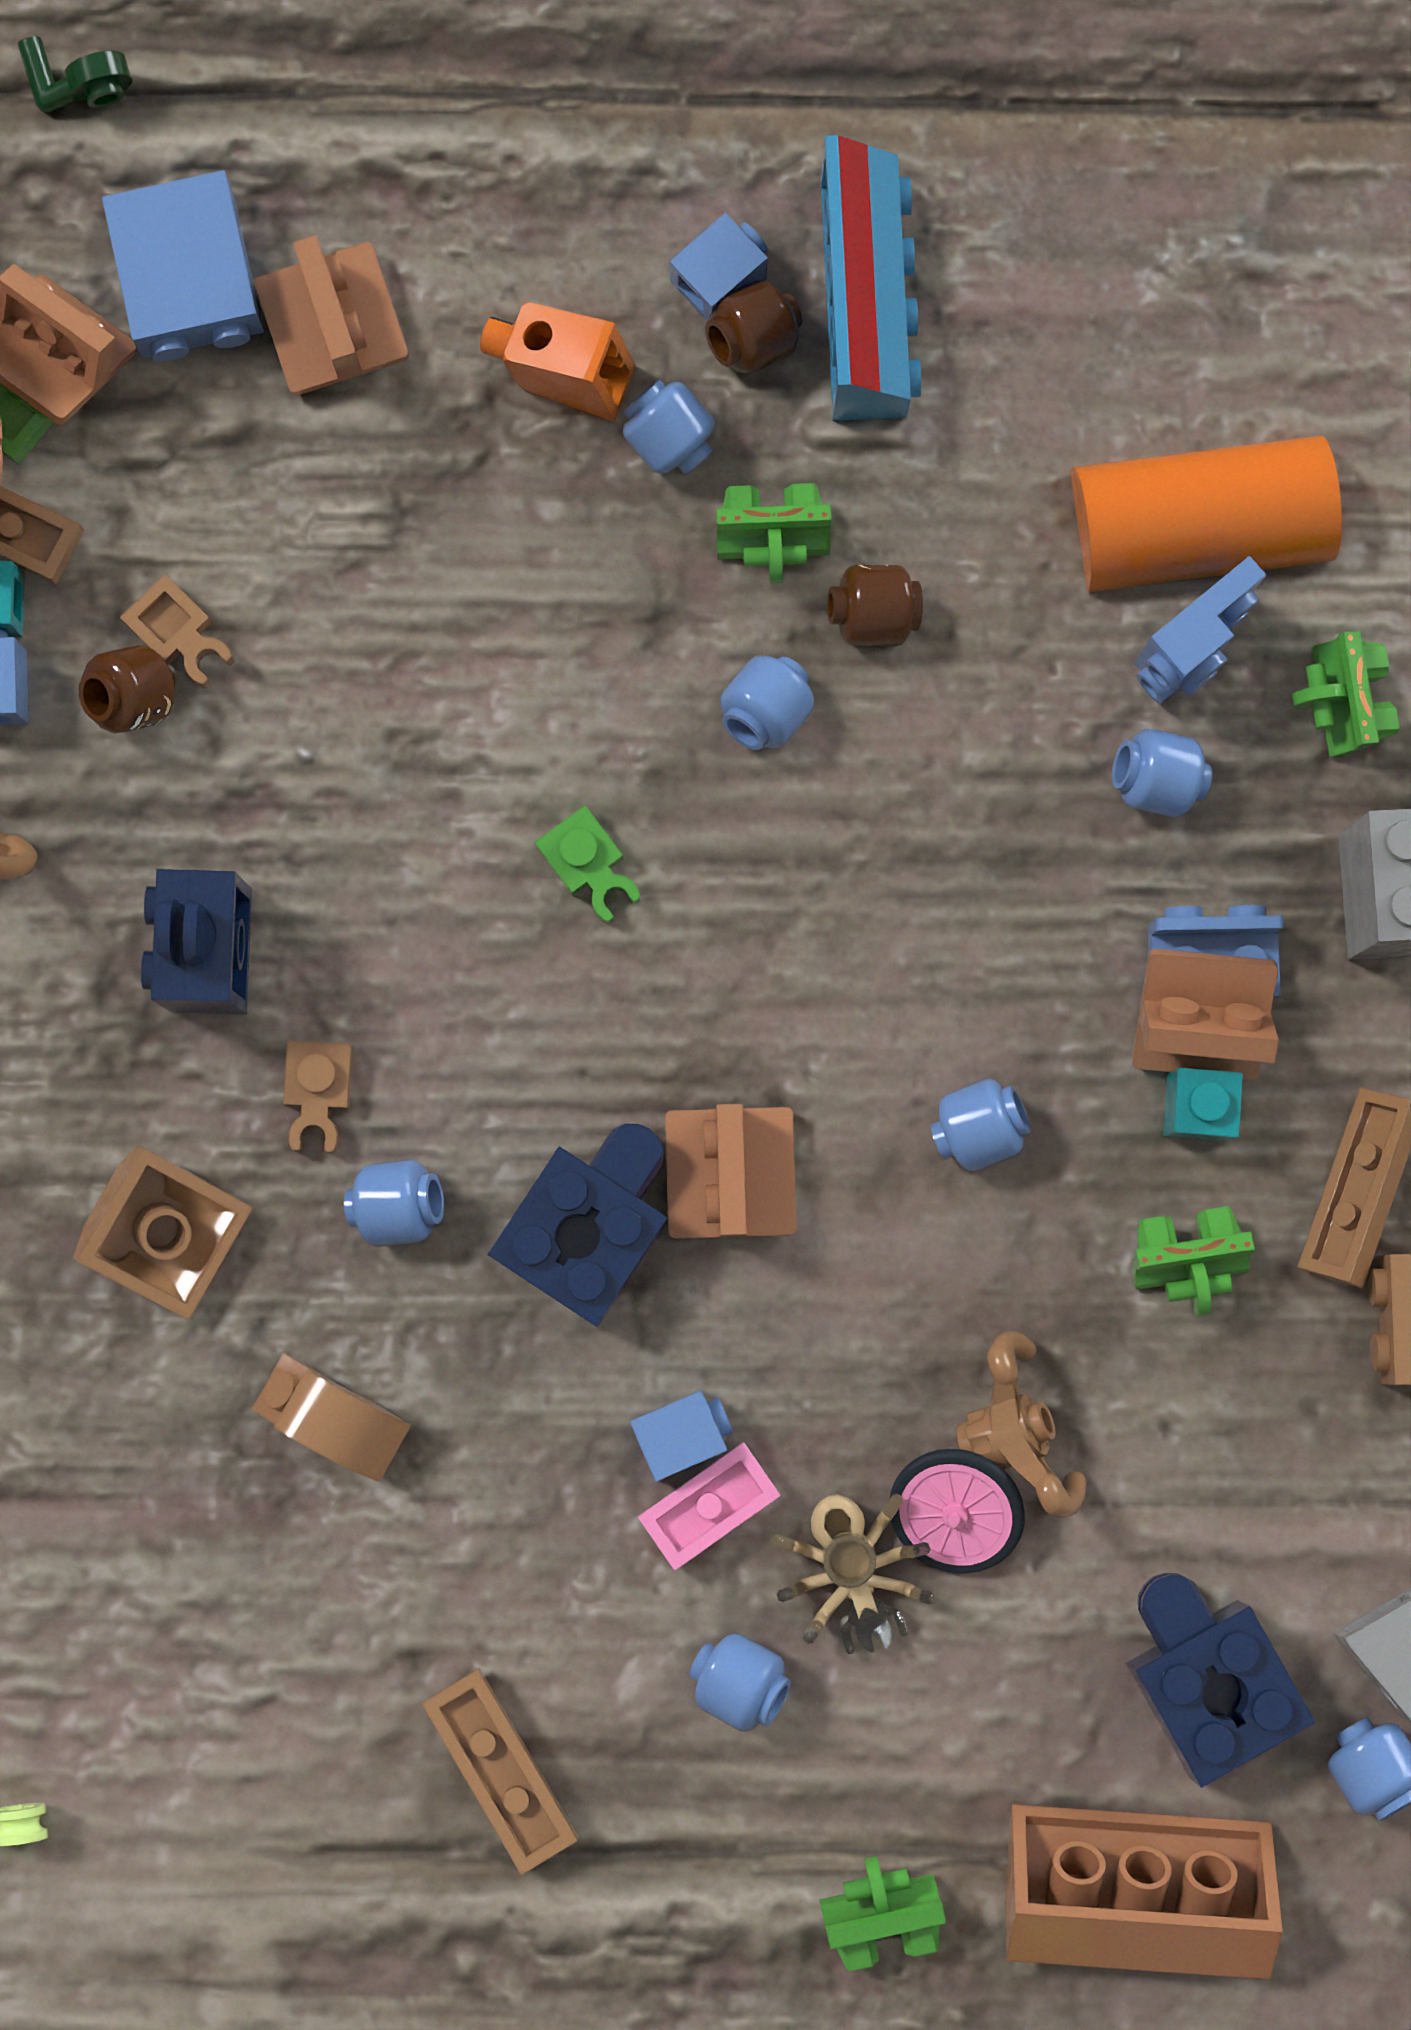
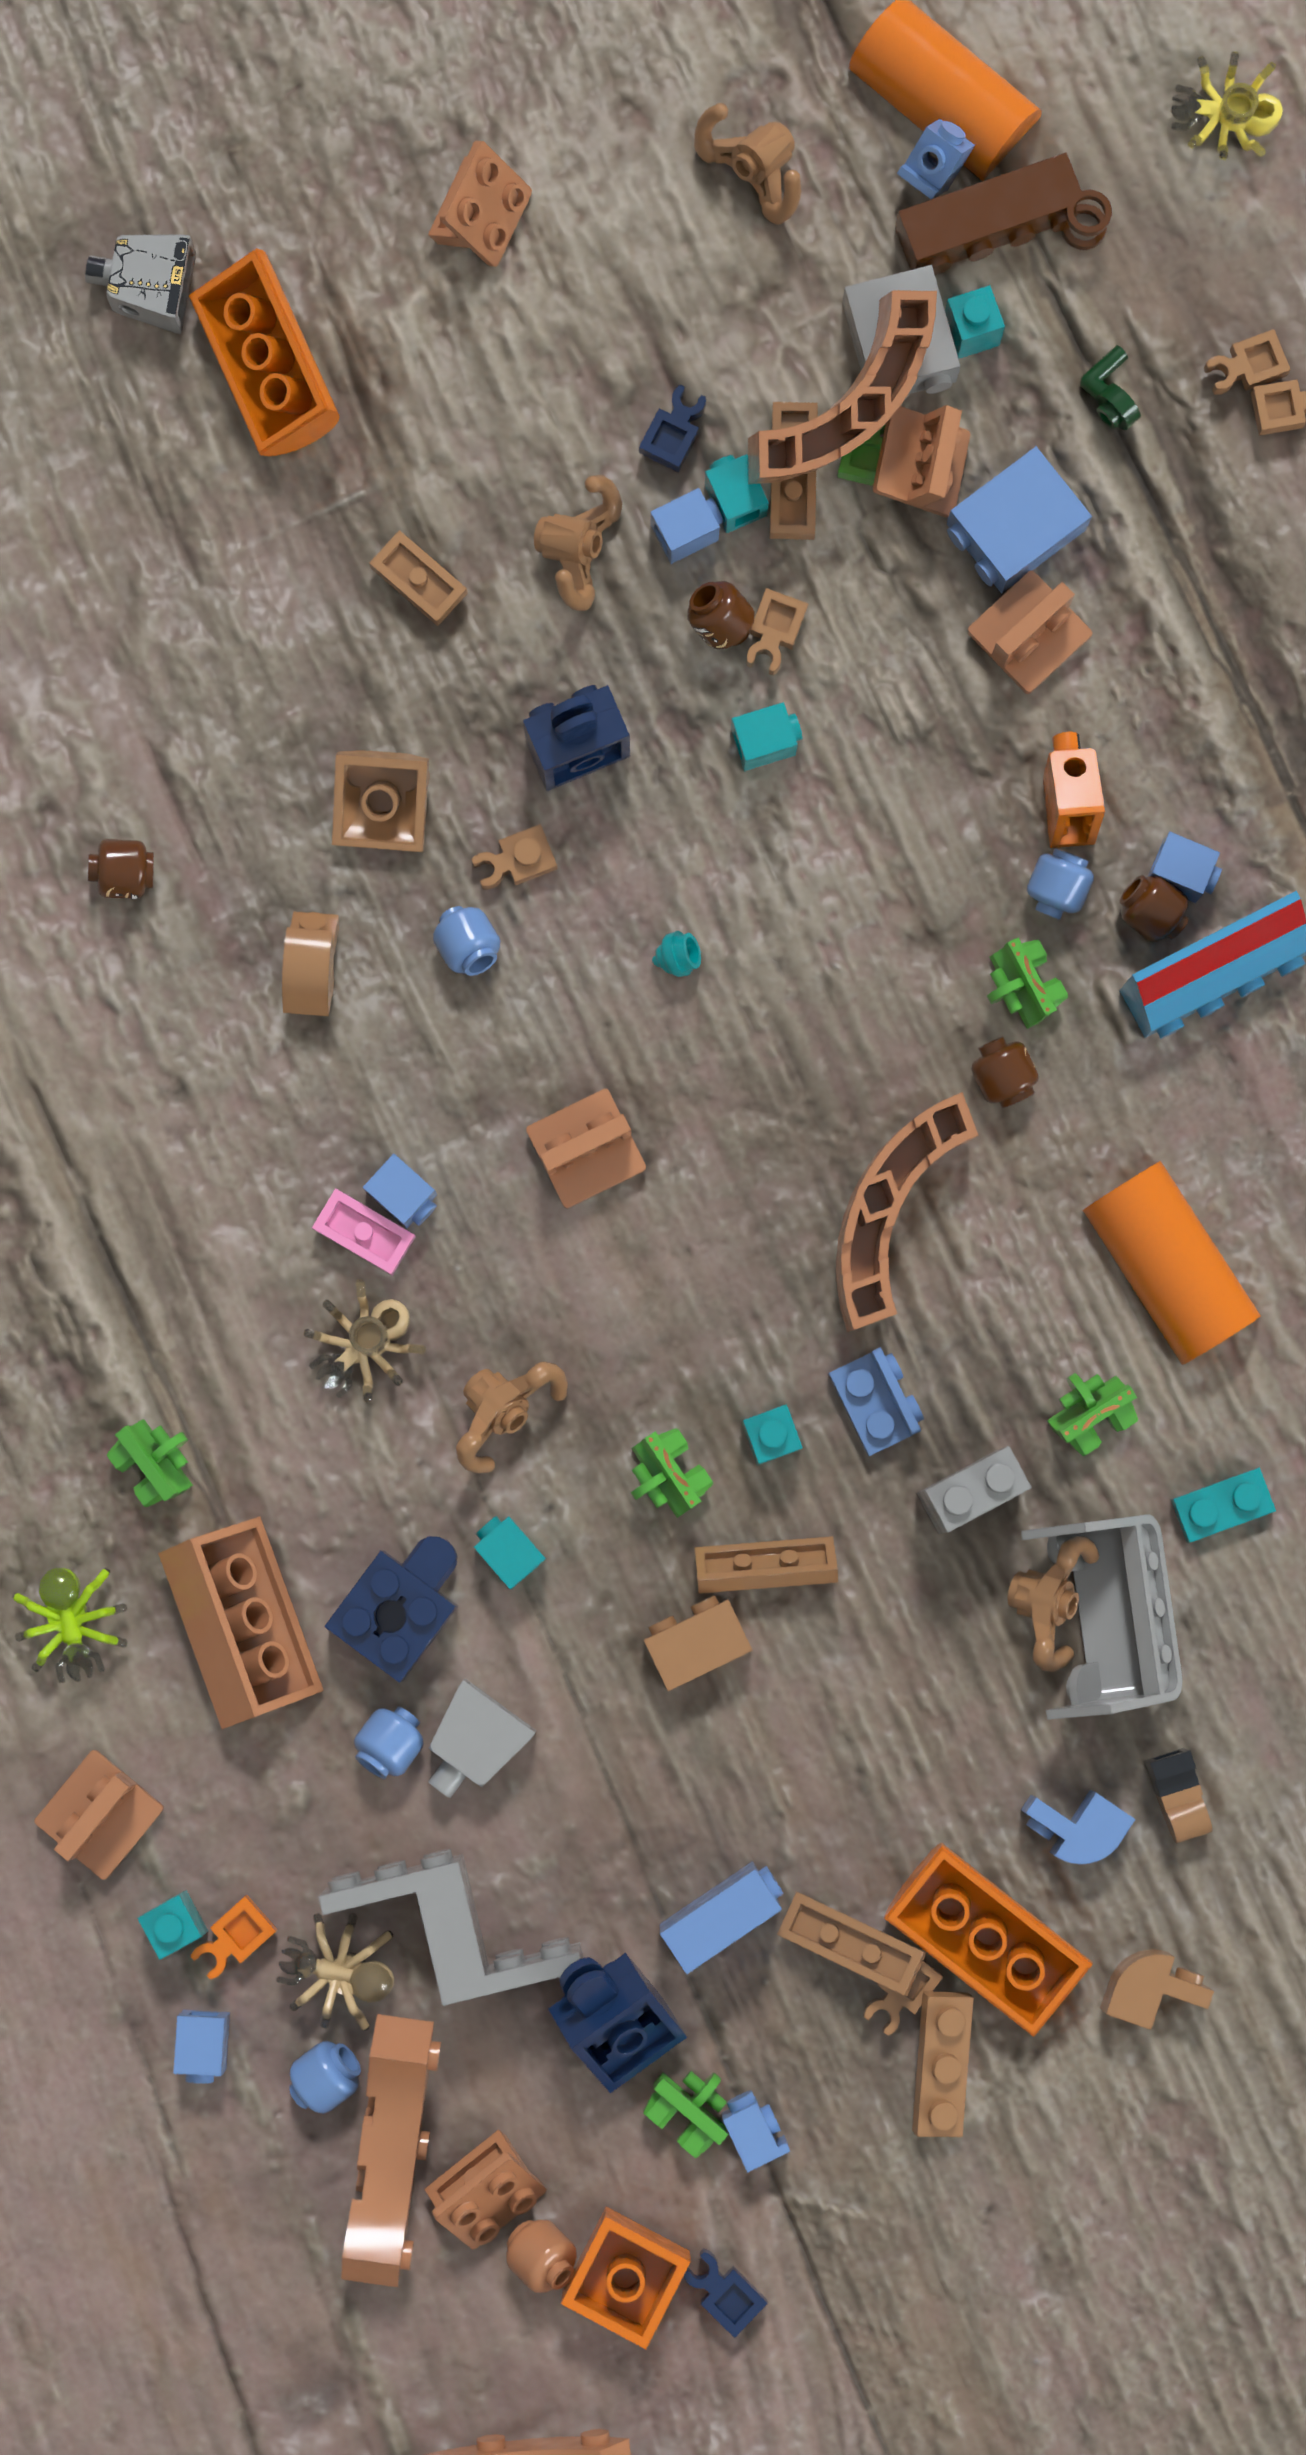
camera: 65 degrees right, 0 degrees up
medium nougat plate [422,1667,579,1875] -> none
dark blue brick [487,1123,668,1327] -> none
bright green plate [534,805,640,924] -> none
medium blue head [689,1633,791,1732] -> none
medium blue head [720,656,814,750] -> none
bright pink wheel [889,1449,1025,1573] -> none
medium blue head [931,1078,1031,1172] -> none
medium blue head [1112,729,1212,817] -> none
nougat bracket [1132,949,1279,1080] -> none
medium blue plate [1134,555,1266,704] -> none
none -> reddish brown head [88,839,154,899]
none -> teal brick [474,1516,547,1590]
none -> teal plate [652,931,701,977]
none -> teal brick [731,702,803,771]
none -> nougat brick [836,1092,978,1332]

